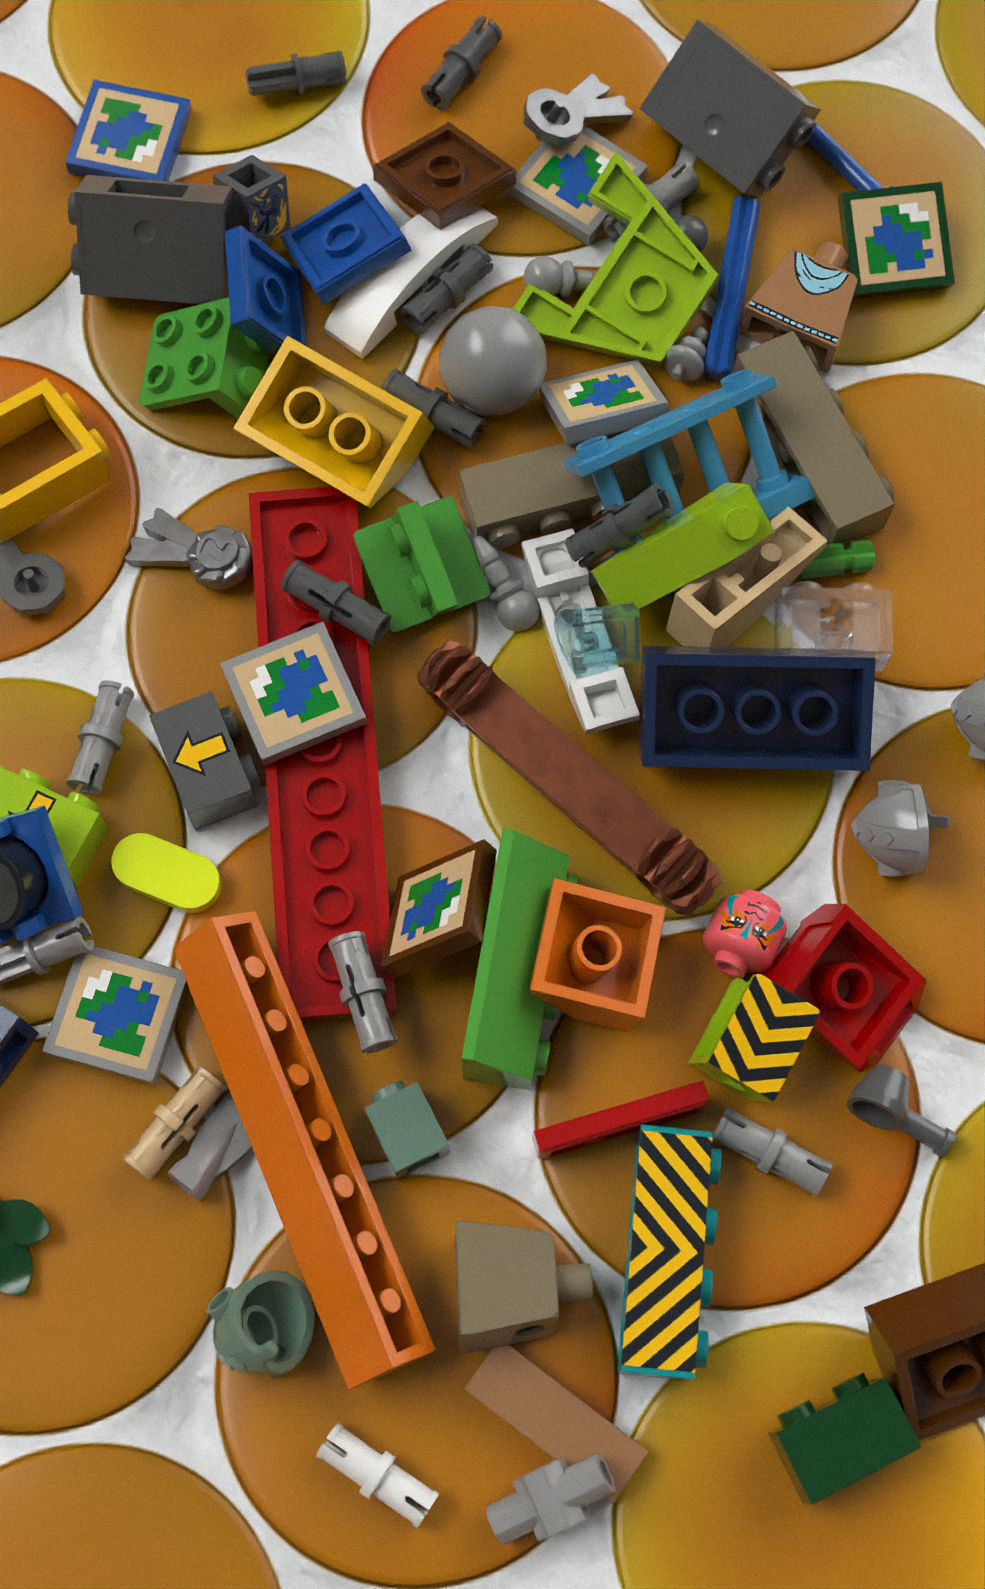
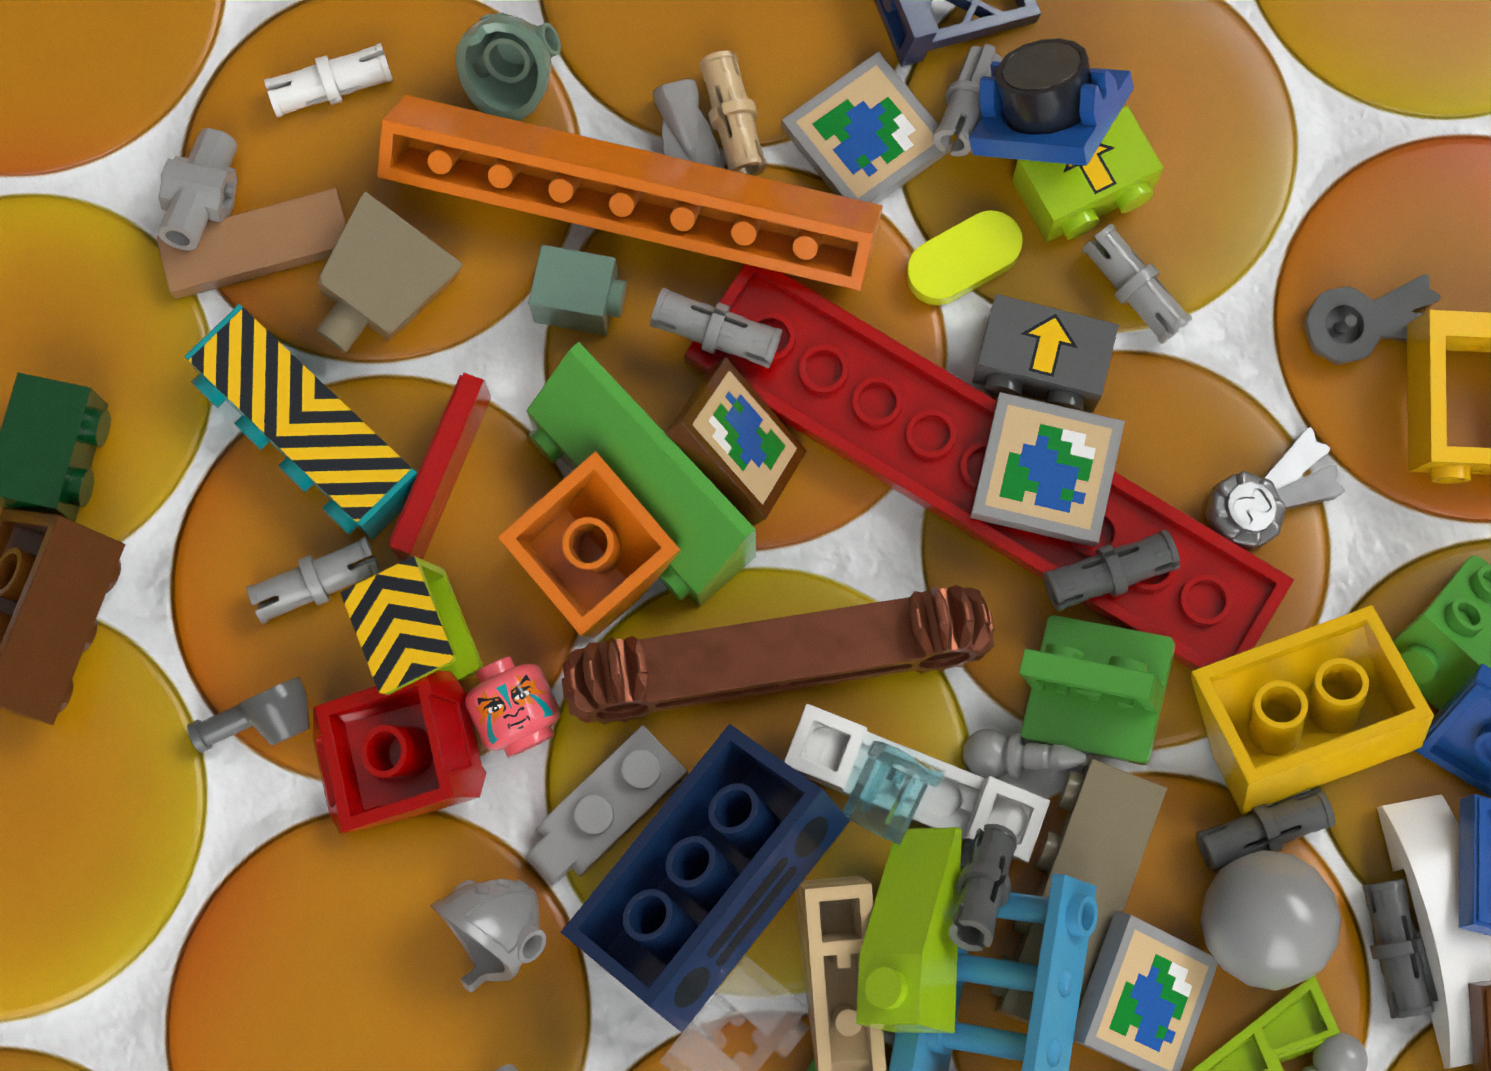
camera: 130 degrees right, 5 degrees up
none -> light grey hinge [525,725,688,886]

